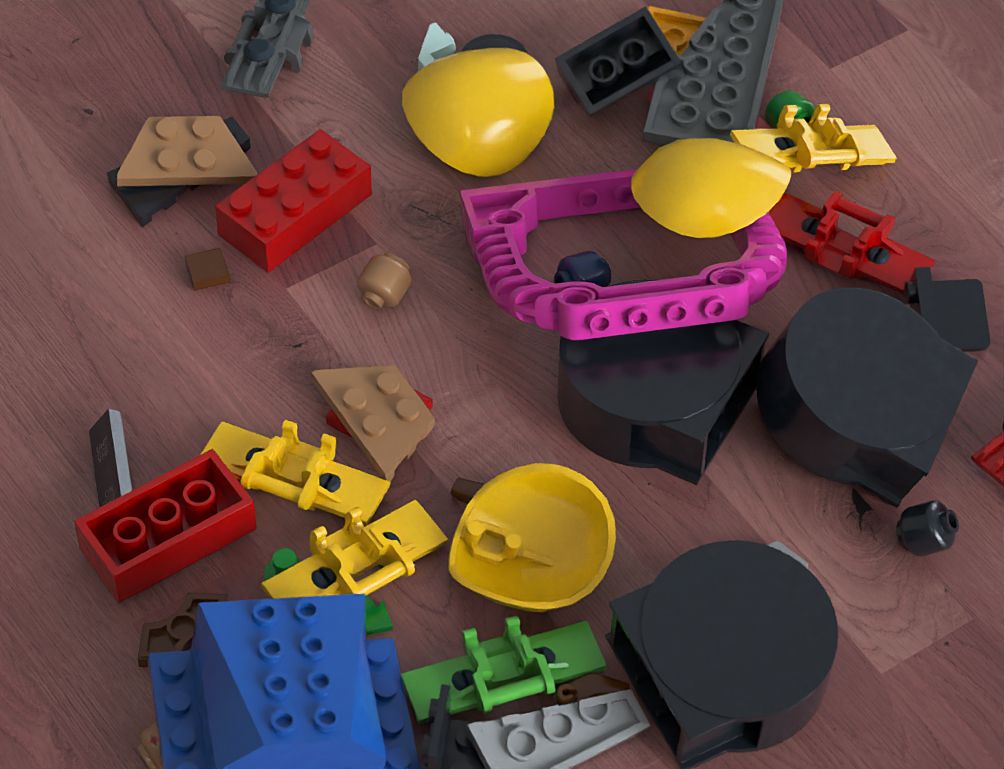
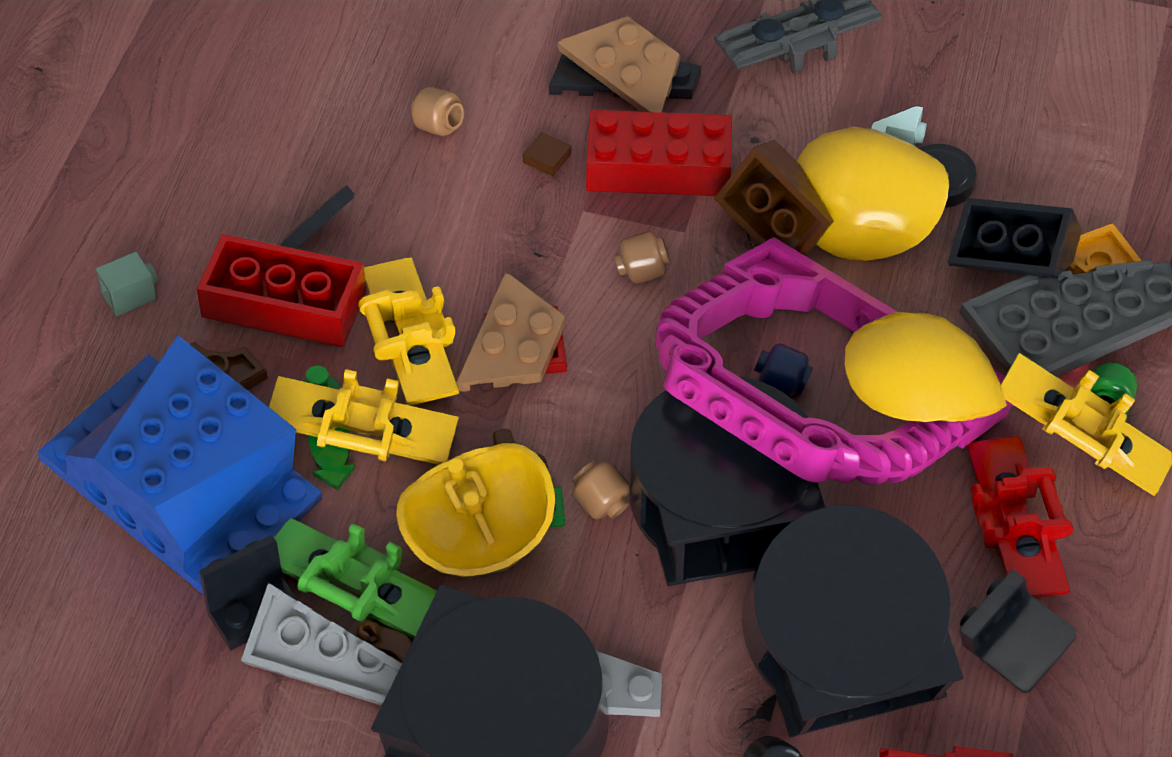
camera: 50 degrees right, 0 degrees up
none -> sand green brick [96,252,158,317]
none -> medium nougat head [411,87,464,136]
none -> medium nougat head [572,460,630,519]
none -> reddish brown slope [714,140,834,256]

